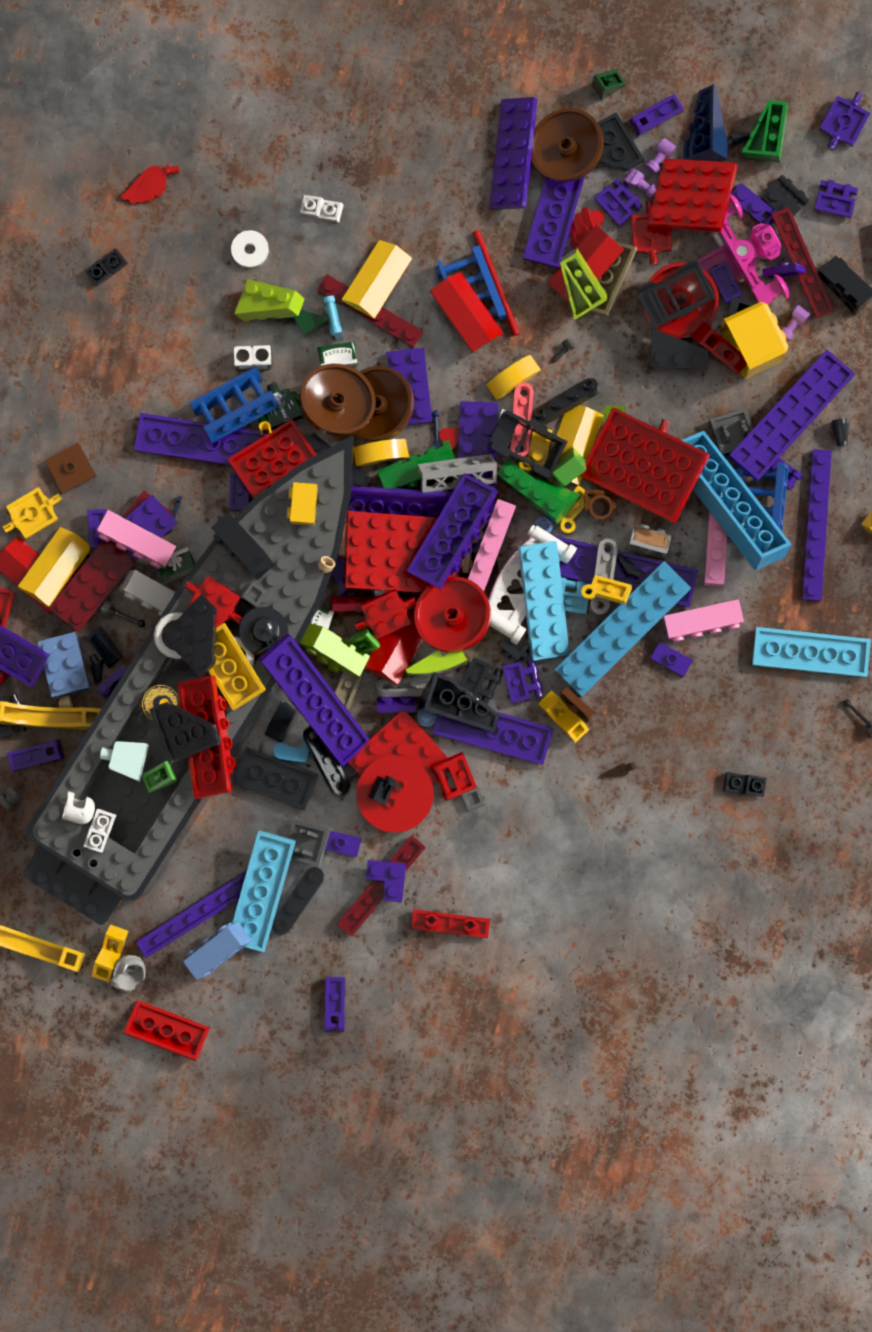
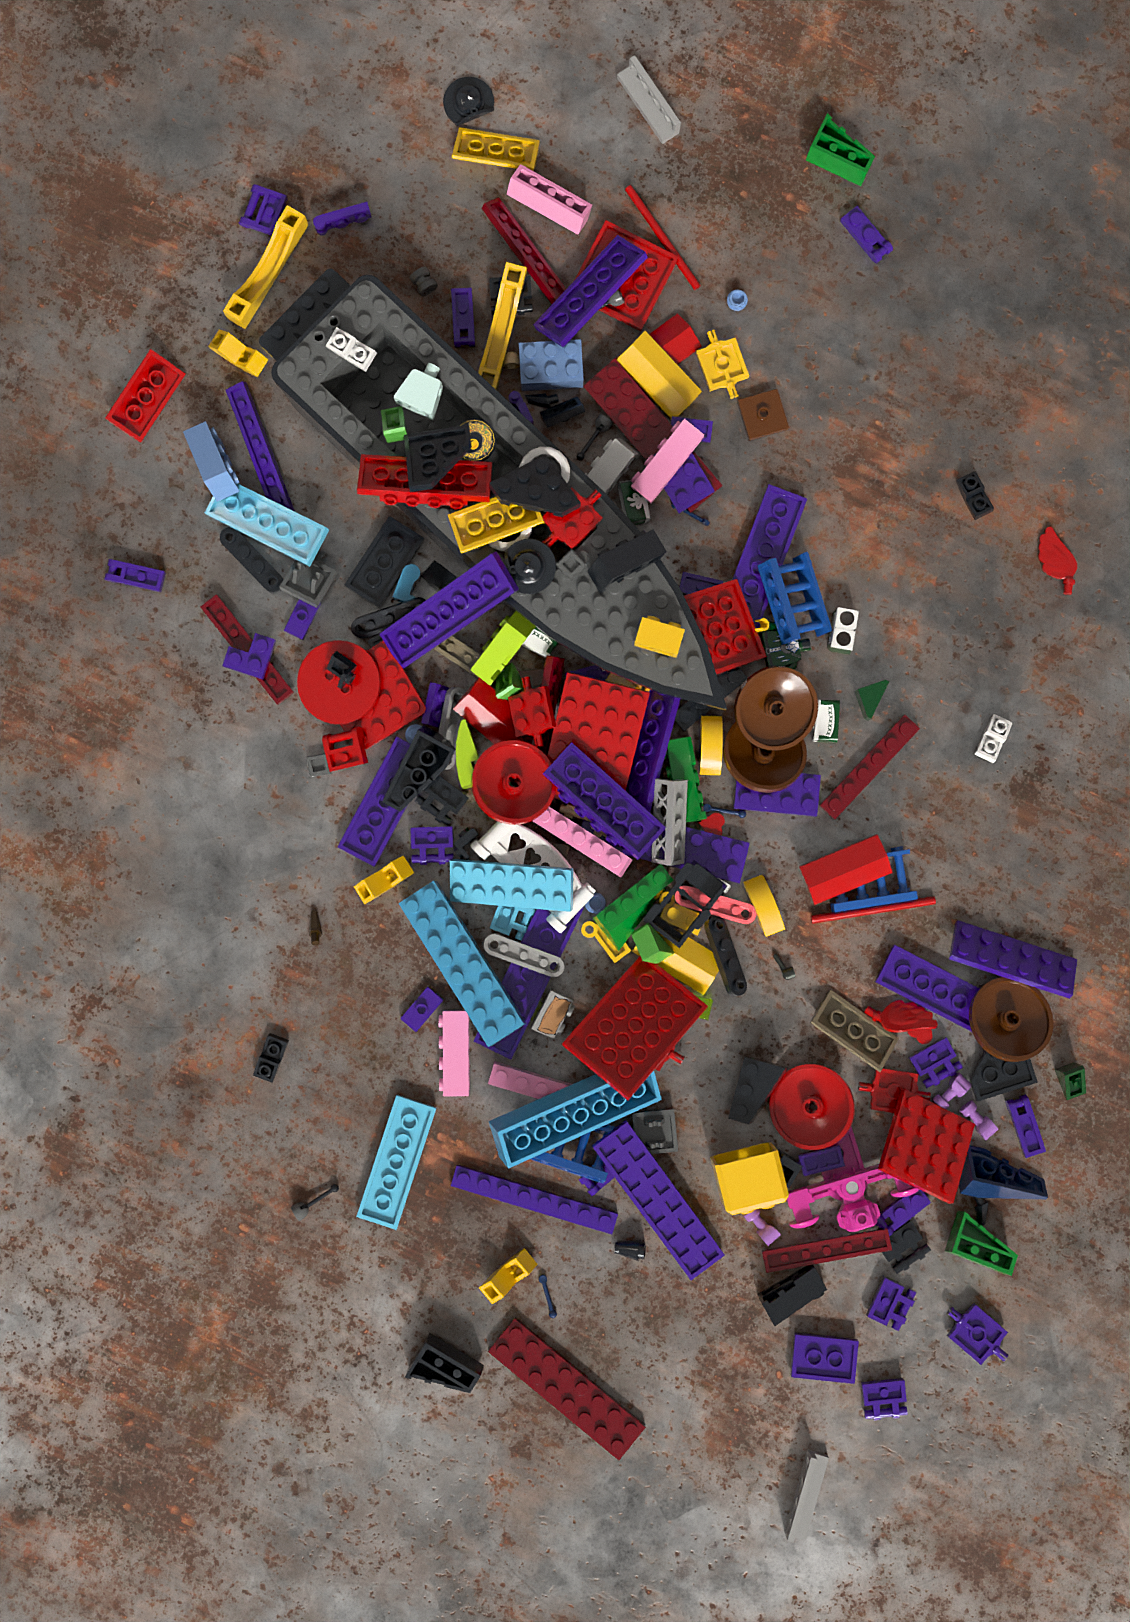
camera: 100 degrees right, 5 degrees up
white helmet [62,791,95,825] -> none
light grey hair [110,955,146,992] -> none
white tile [231,230,269,269] -> none
lime wedge [234,279,304,322] -> none
tan hinge [318,556,335,573] -> none
medium azure plate [323,296,343,340] -> none
yellow slope [342,240,412,319] -> none
red plate [411,909,490,939] -> none
red slope [547,225,625,303] -> none
lime wedge [560,248,607,320] -> none
reddish brown plate [560,687,594,722] -> none
yellow hinge [581,575,632,605] -> none
reddish brown piece [583,489,616,520] -> none
black bar [617,553,642,579] -> none
black piece [636,260,716,329] -> none
red slope [691,322,747,374] -> none
dark purple plate [762,263,805,279] -> none

